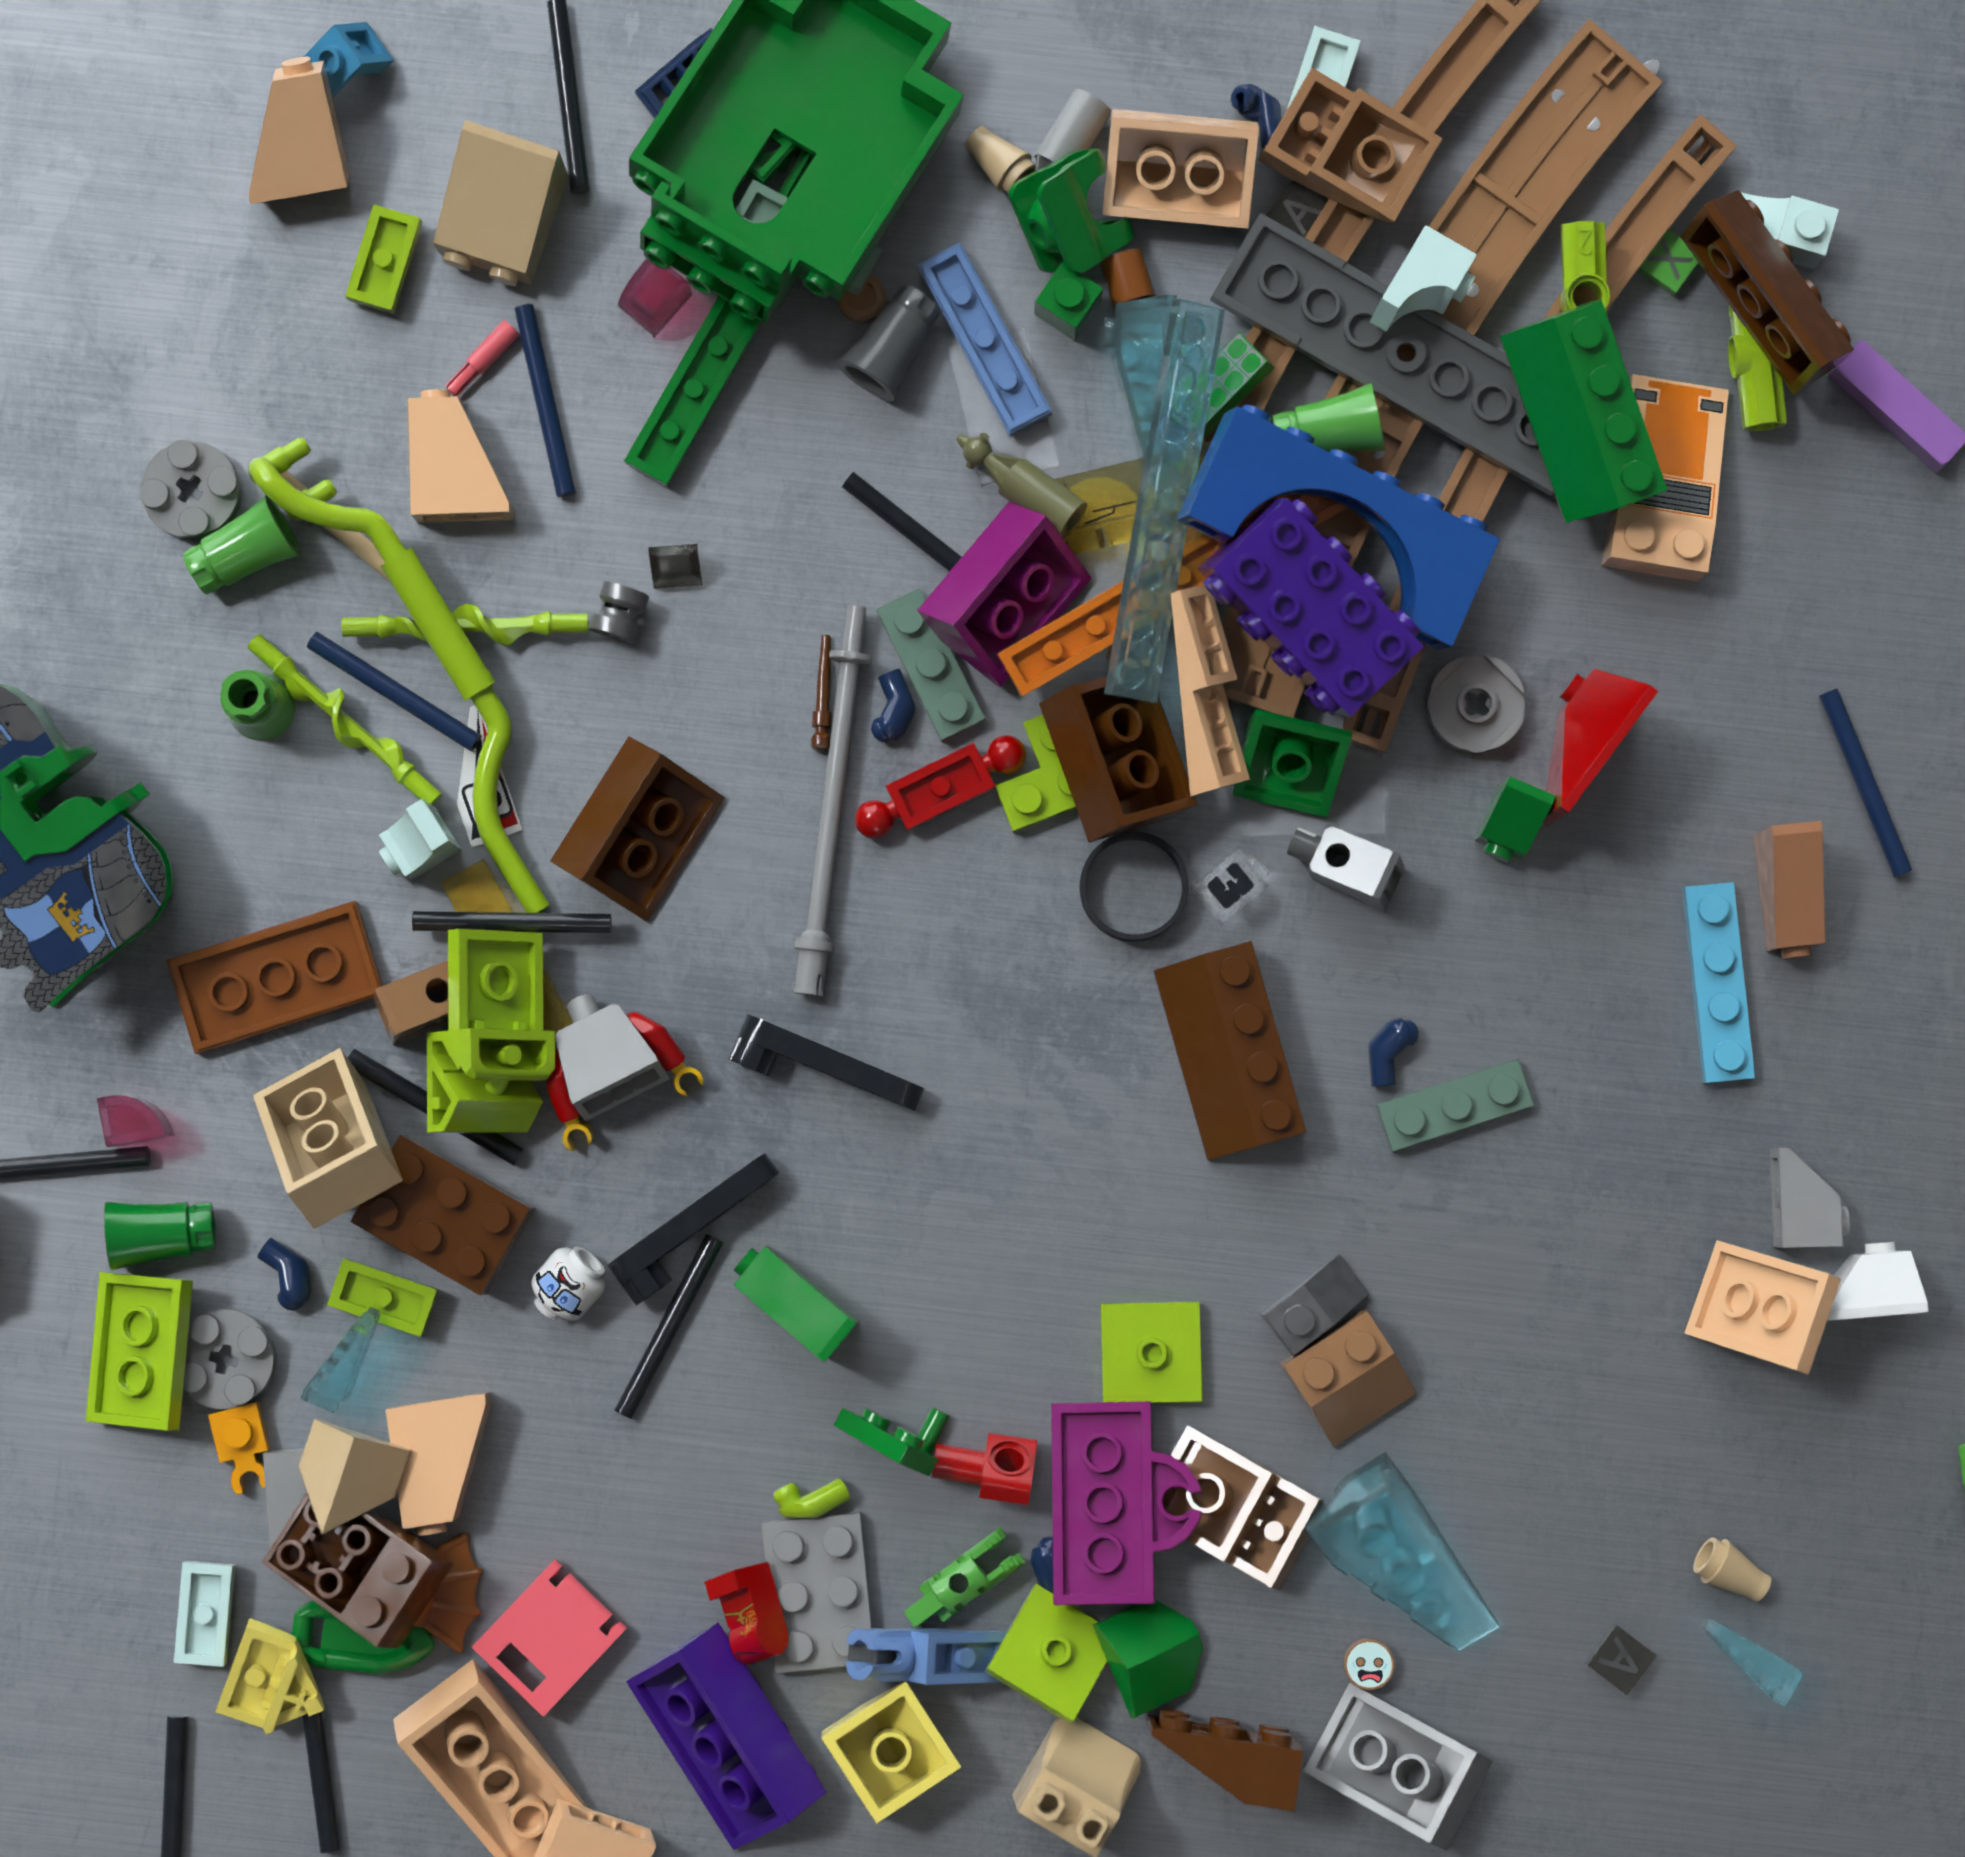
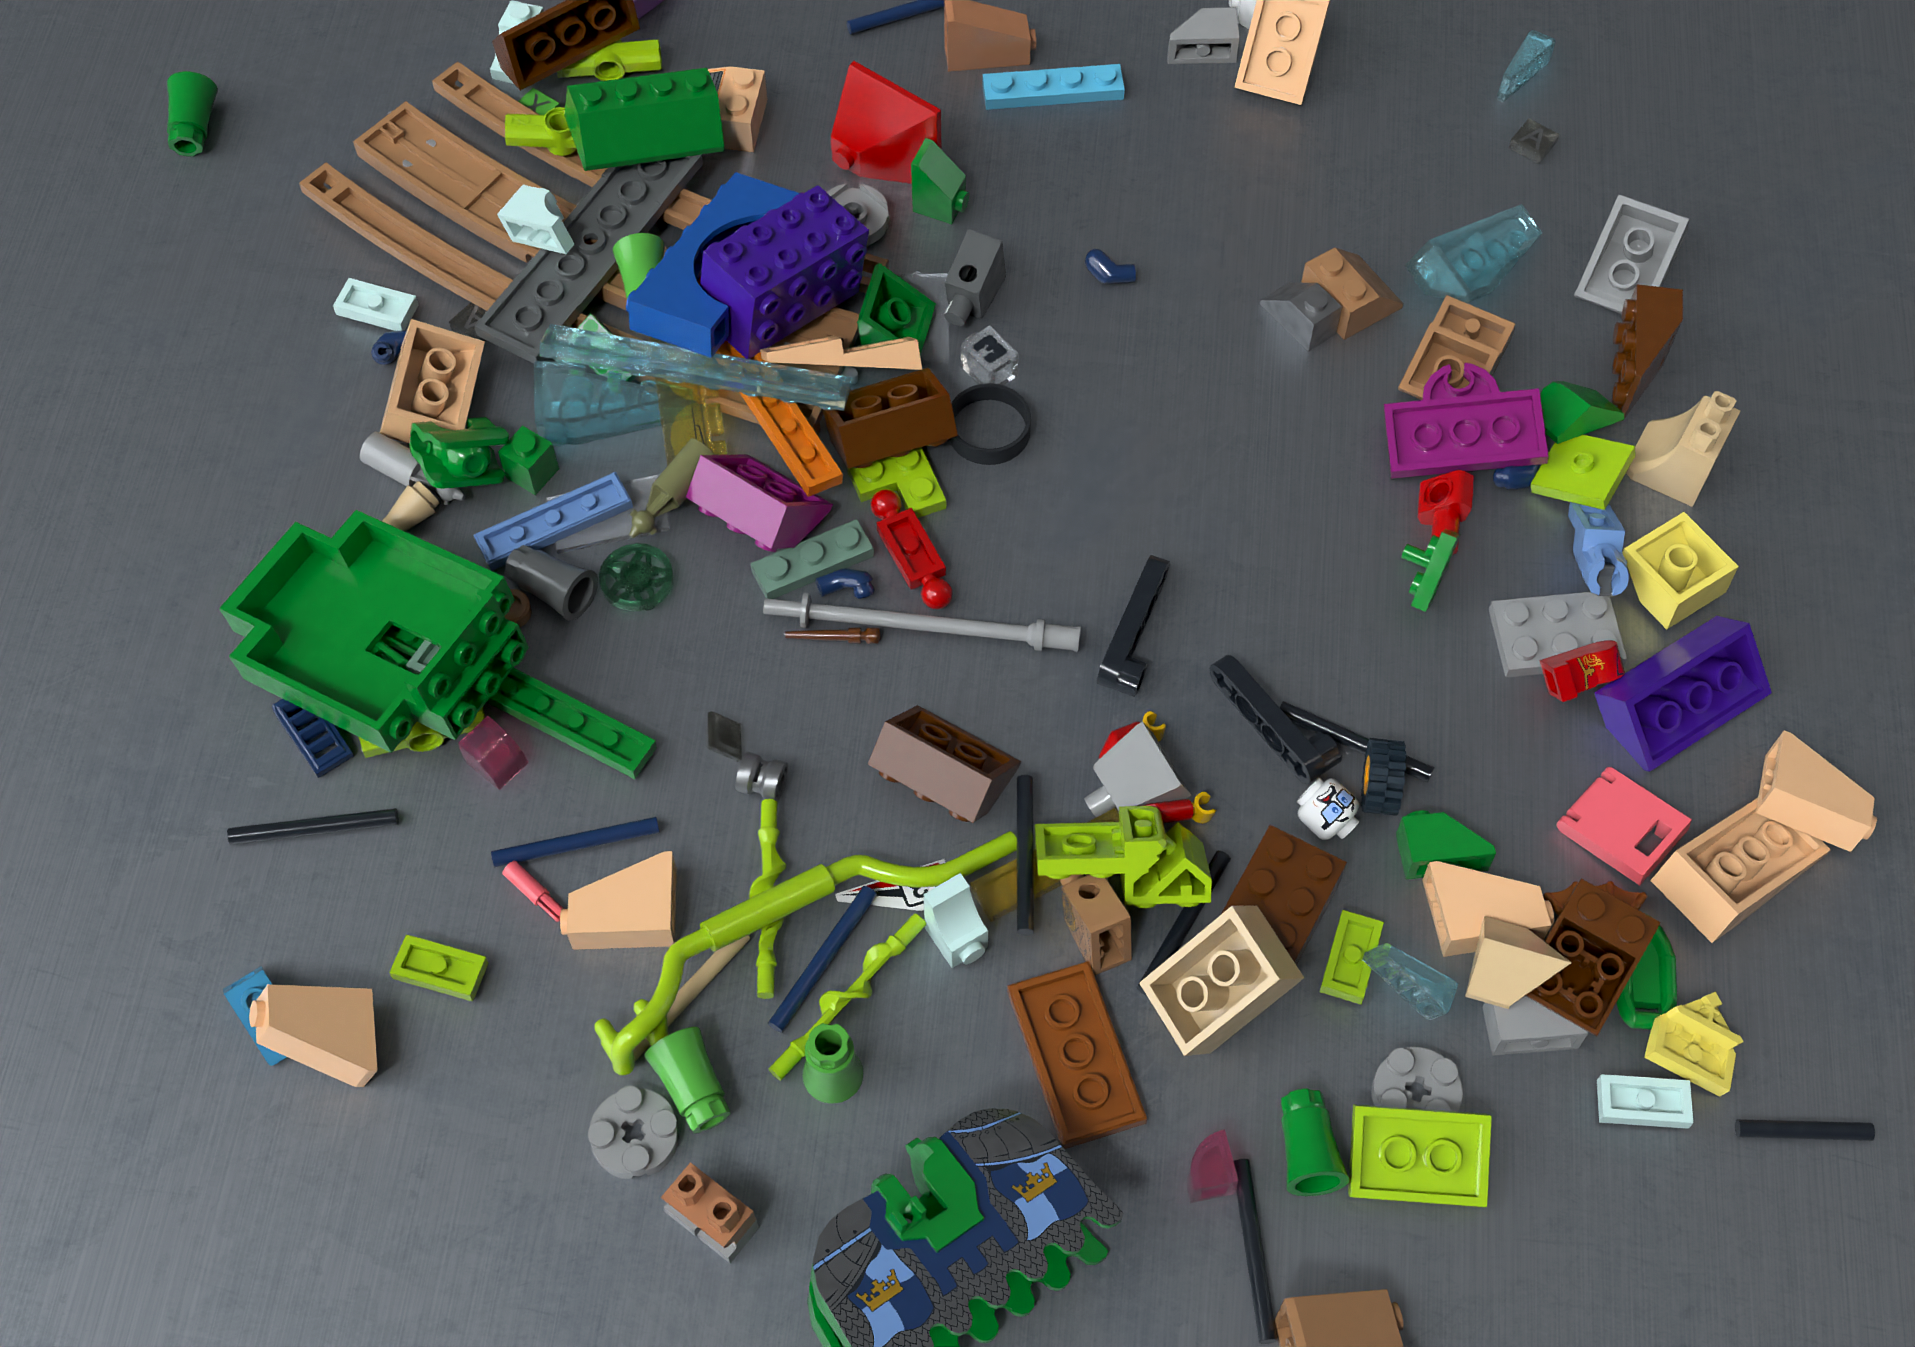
camera: 90 degrees left, 25 degrees down
light orange plate [208,1401,271,1495] -> none
dark blue arm [257,1238,312,1311] -> none
black bar [302,1711,340,1853] -> none
tan slope [433,120,569,286] -> none
green slope [733,1246,859,1363] -> none
lime arm [773,1478,850,1518] -> none
black bar [842,472,962,572] -> none
bright green hinge [904,1527,1026,1628] -> none
dark orange beam [1100,249,1156,311] -> none
lime plate [1100,1301,1202,1403] -> none
reddish brown slope [1153,941,1306,1160] -> none
medium nougat slope [1258,68,1442,224] -> none
tile [1343,1638,1394,1690] -> none
sand green plate [1376,1059,1534,1152] -> none
tan cone [1693,1537,1771,1602] -> none
none -> clear green wheel [599,543,674,611]
none -> nougat hips [661,1162,759,1263]
none -> black wheel [1361,738,1406,816]
none -> green slope [1396,810,1496,880]

